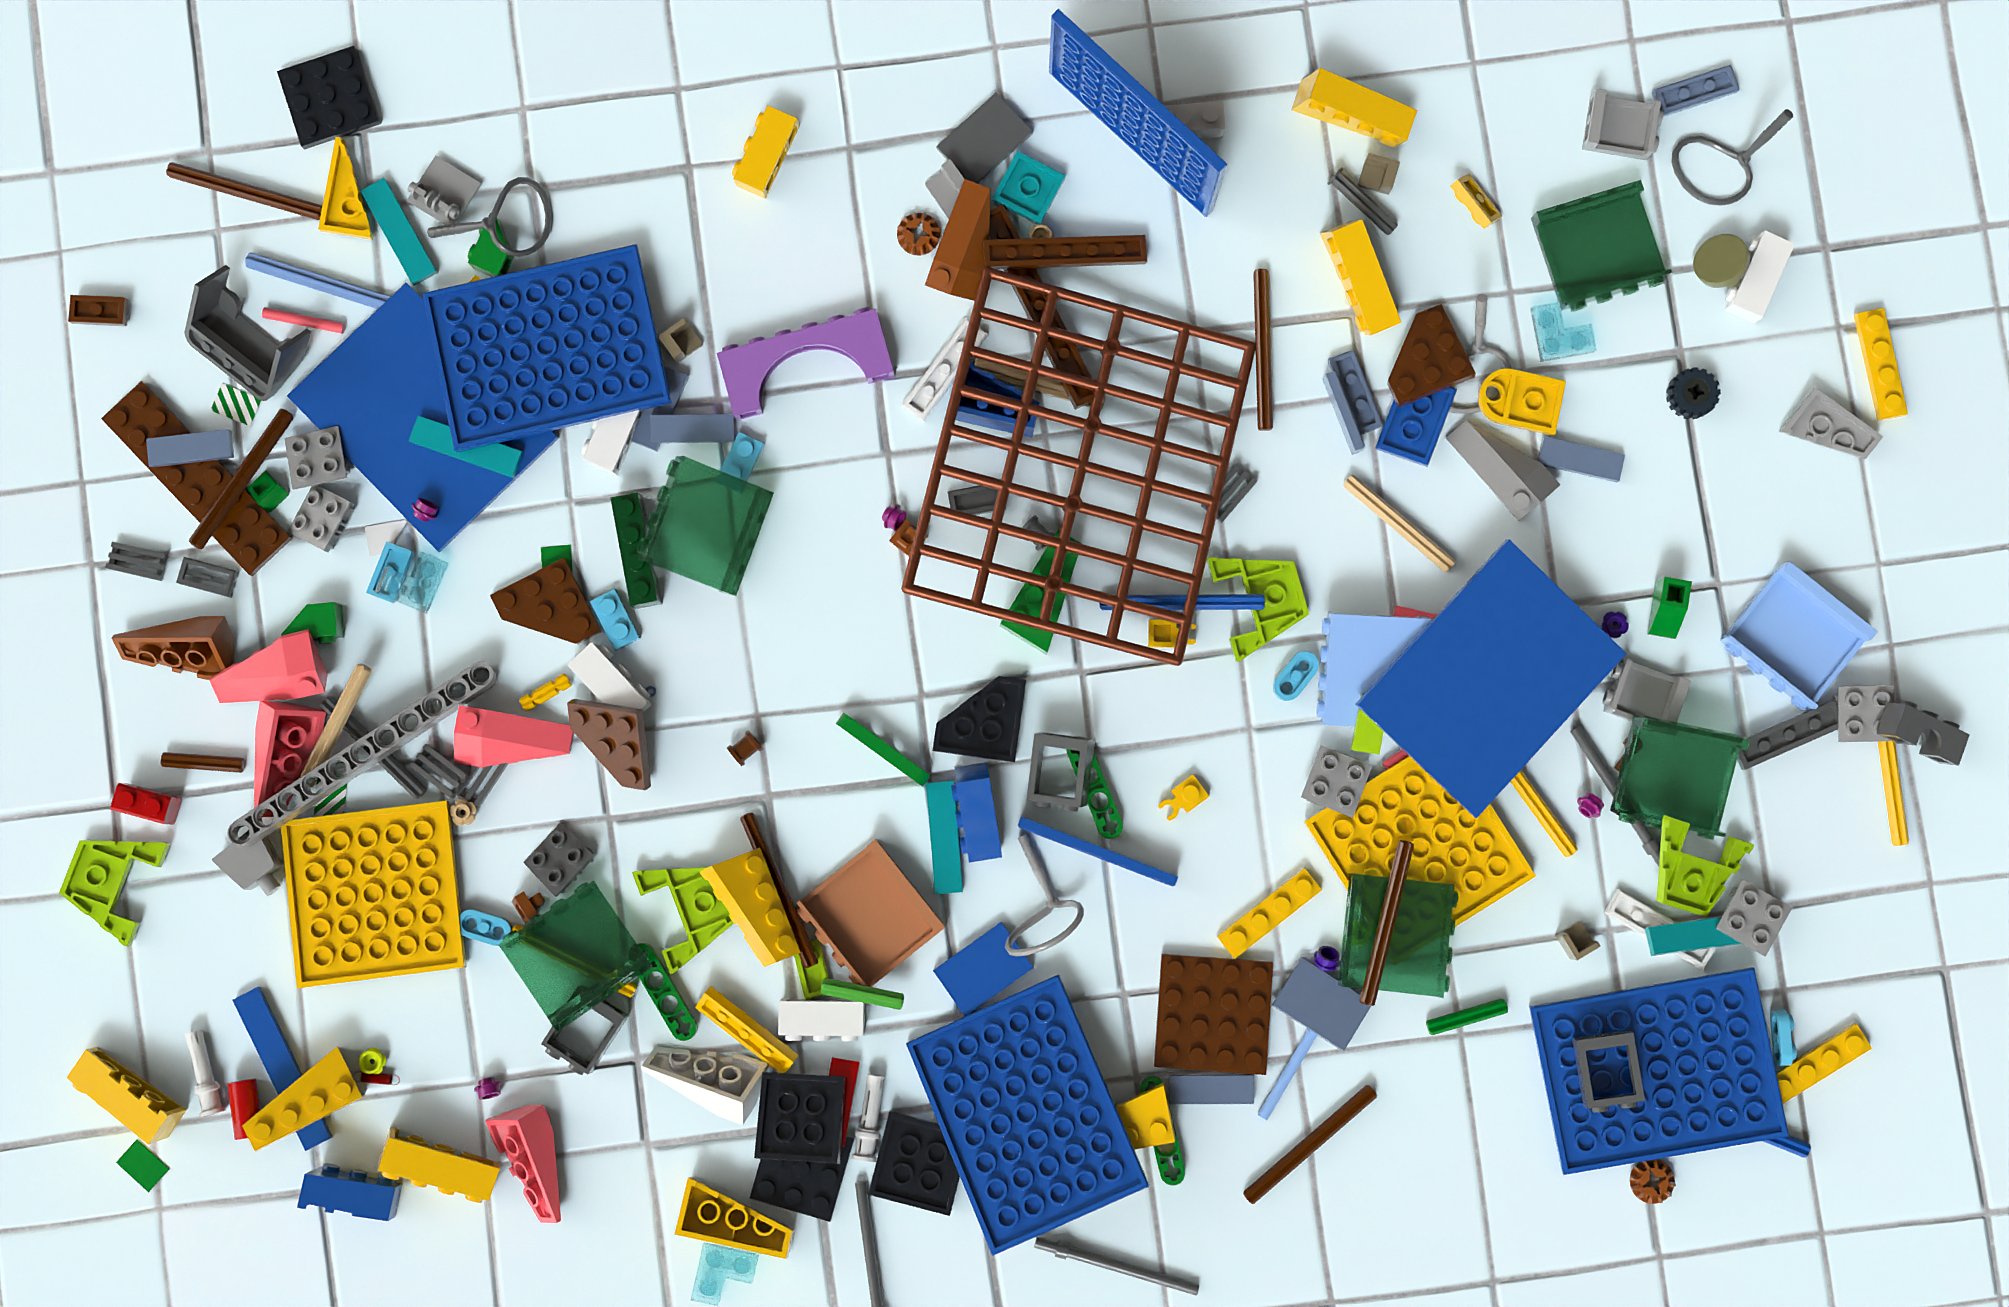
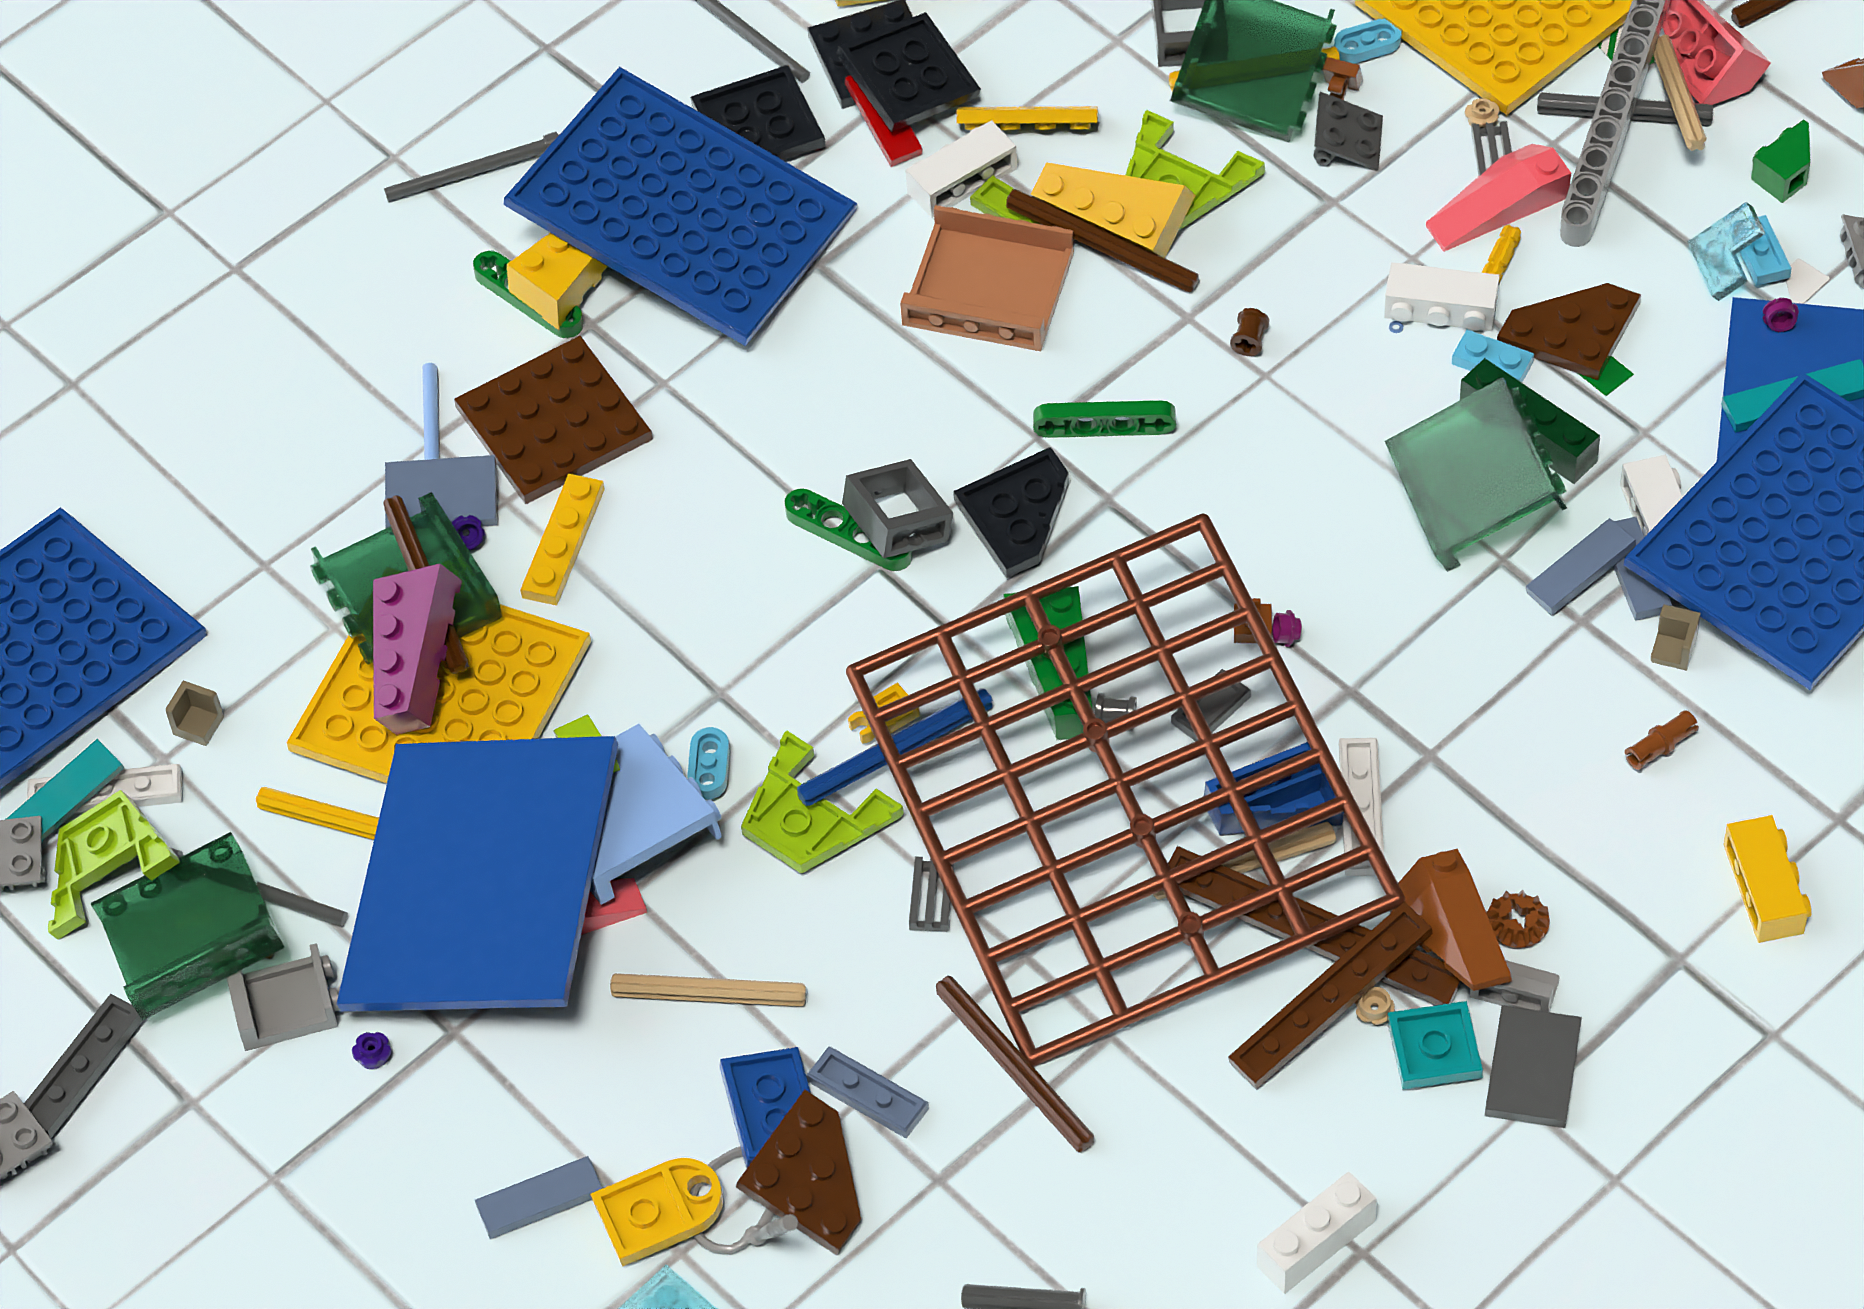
camera: 145 degrees right, 30 degrees down
coral wedge [210,629,328,703] -> none
dark grey tile [409,744,470,799] -> none
reddish brown plate [567,699,651,791] -> none
green beam [628,943,698,1041] -> none
white wedge [641,1047,768,1125] -> none
medium azure plate [715,432,765,494] -> none
medium lavender arch [717,307,895,421] -> none
bright green axle [821,978,904,1010] -> none
white pin [851,1074,885,1162] -> none
teal tile [926,781,963,894] -> none
blue tile [933,922,1033,1016] -> none
blue wedge [951,762,1002,863] -> none
light grey piece [1005,834,1084,956] -> none
blue tile [1017,817,1178,887] -> none
blue tile [1049,8,1227,217] -> none
yellow plate [1158,774,1210,821] -> none
sand blue tile [1169,1075,1254,1104] -> none
reddish brown axle [1243,1085,1378,1204] -> none
light grey hinge [1301,745,1372,818] -> none
yellow wedge [1320,219,1402,335] -> none
sand blue tile [1322,371,1365,455] -> none
green axle [1426,998,1508,1035] -> none
light grey wedge [1446,420,1561,521] -> none
dark grey window [1572,1030,1645,1112] -> none
magenta plate [1577,793,1604,818] -> none
green slope [1647,577,1692,639] -> none
light blue panel [1720,561,1878,711] -> none
none -> magenta wedge [373,564,462,735]
none -> dark orange pin [1624,710,1699,770]

